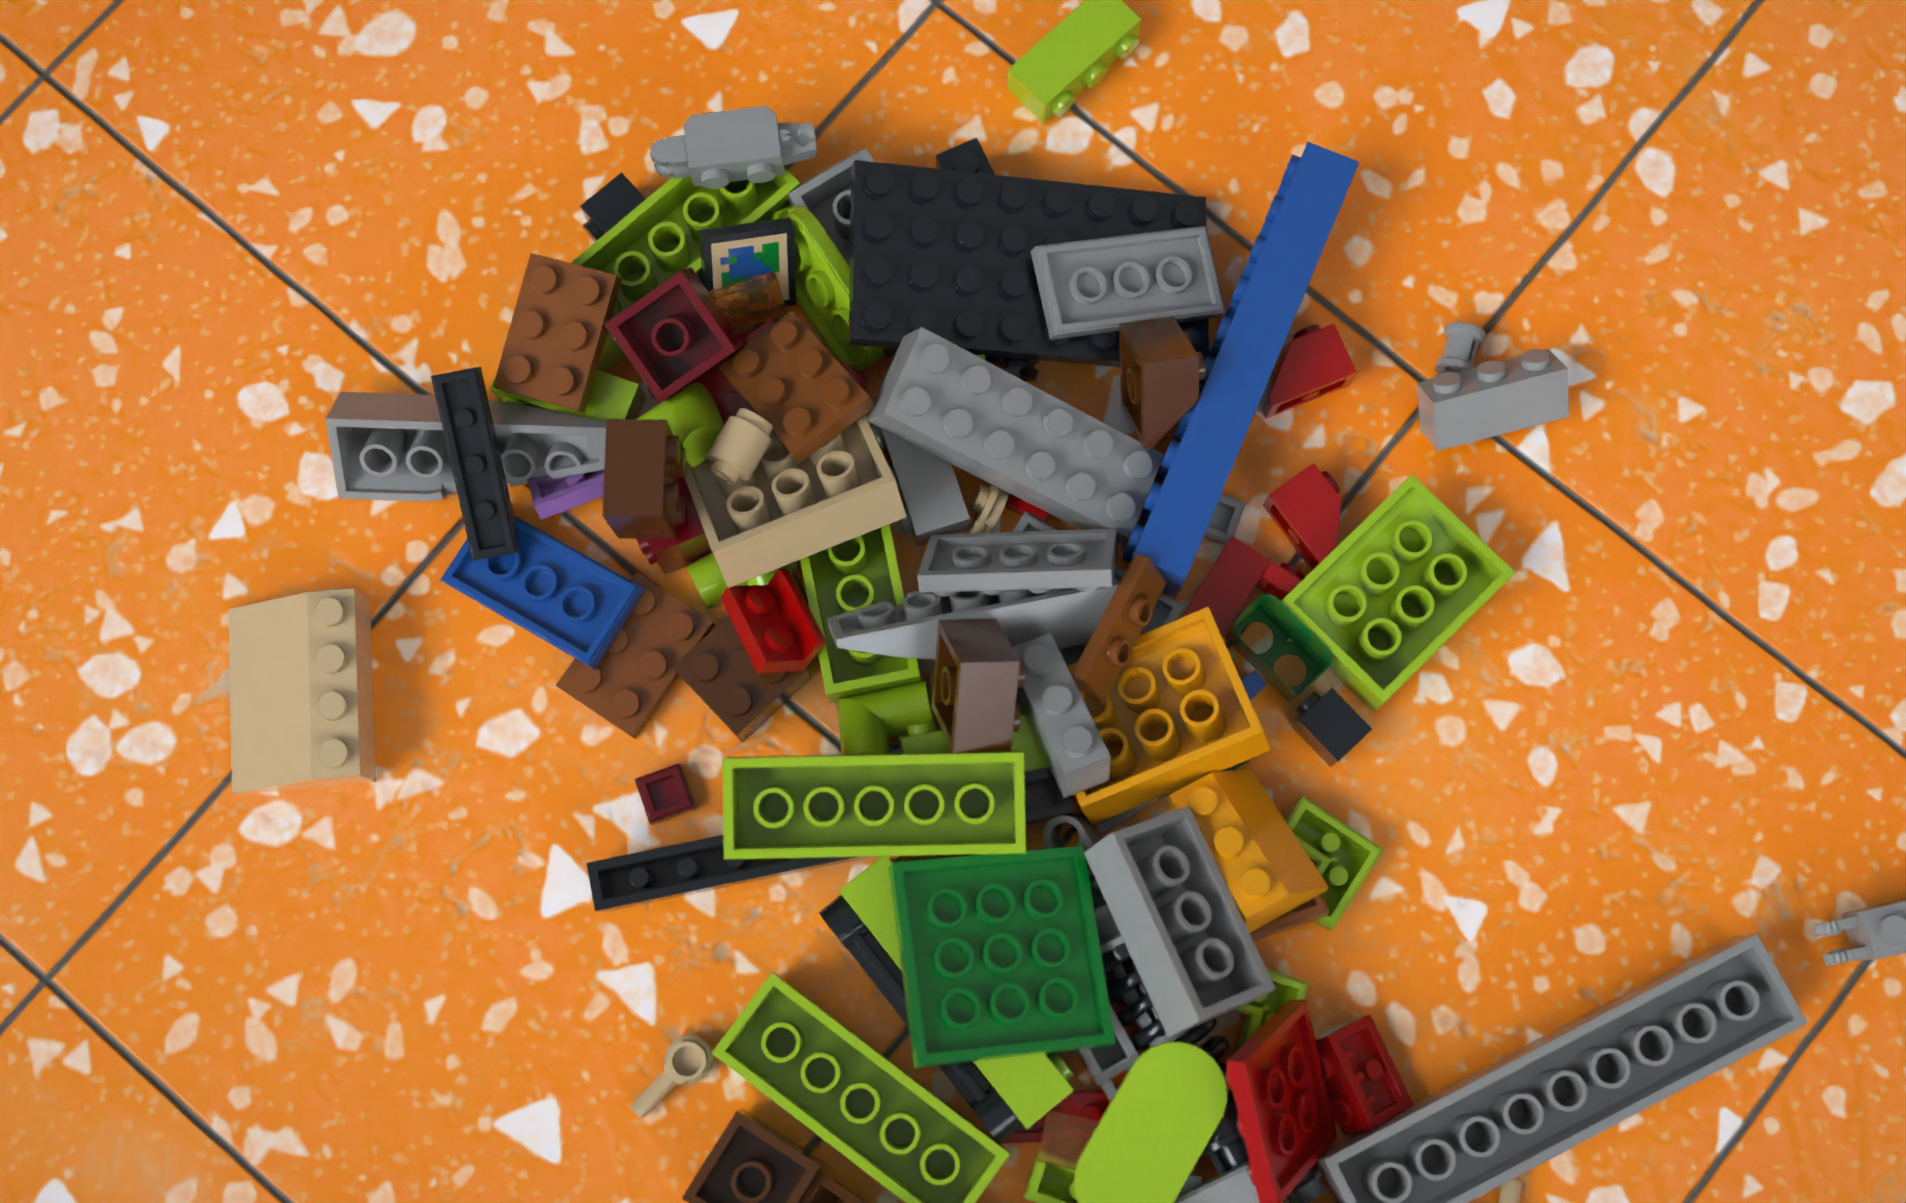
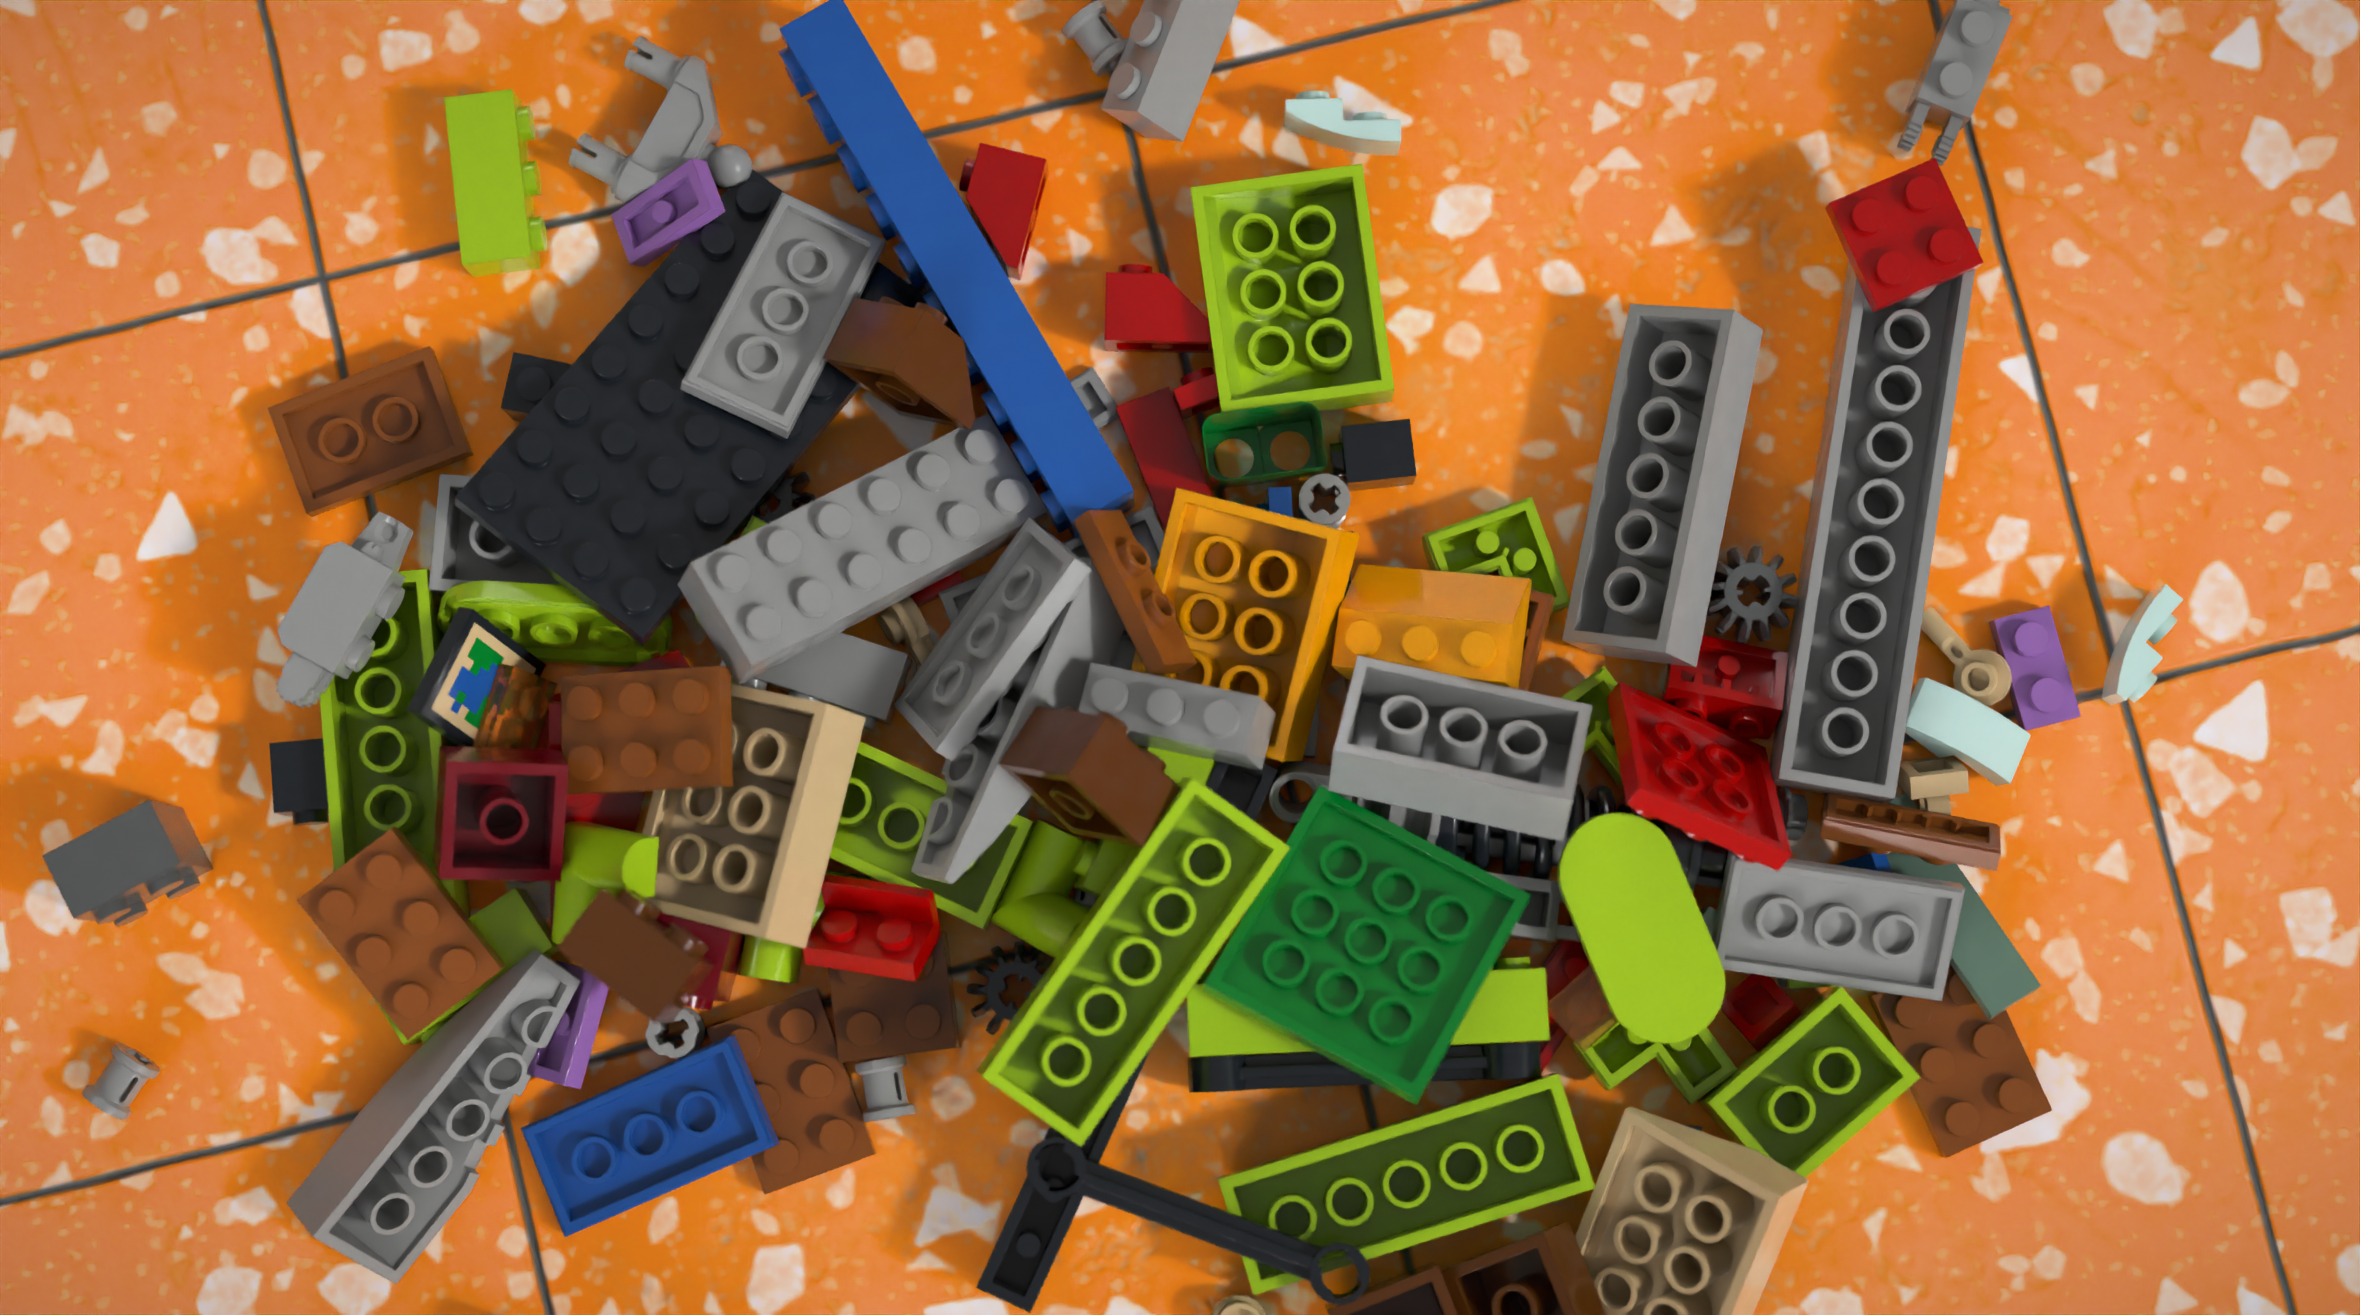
camera: 55 degrees left, 5 degrees up
black tile [431,366,522,561] -> none
dark red tile [635,763,696,825] -> none
tan brick [707,408,773,484] -> none
none -> dark grey brick [42,800,213,927]
none -> light grey bush [82,1042,161,1120]
none -> dark orange plate [268,346,473,517]
none -> light grey connector [568,35,752,204]
none -> medium lavender plate [611,158,725,267]
none -> light grey bush [645,1006,706,1058]
none -> light grey bush [855,1055,916,1123]
none -> black gear [967,941,1047,1035]
none -> black piece [1026,1136,1370,1305]
none -> light aqua slope [1284,91,1401,155]
none -> light grey bush [1297,473,1350,528]
none -> light grey brick [1562,304,1763,667]
none -> dark grey gear [1707,545,1799,643]
none -> red plate [1825,158,1984,313]

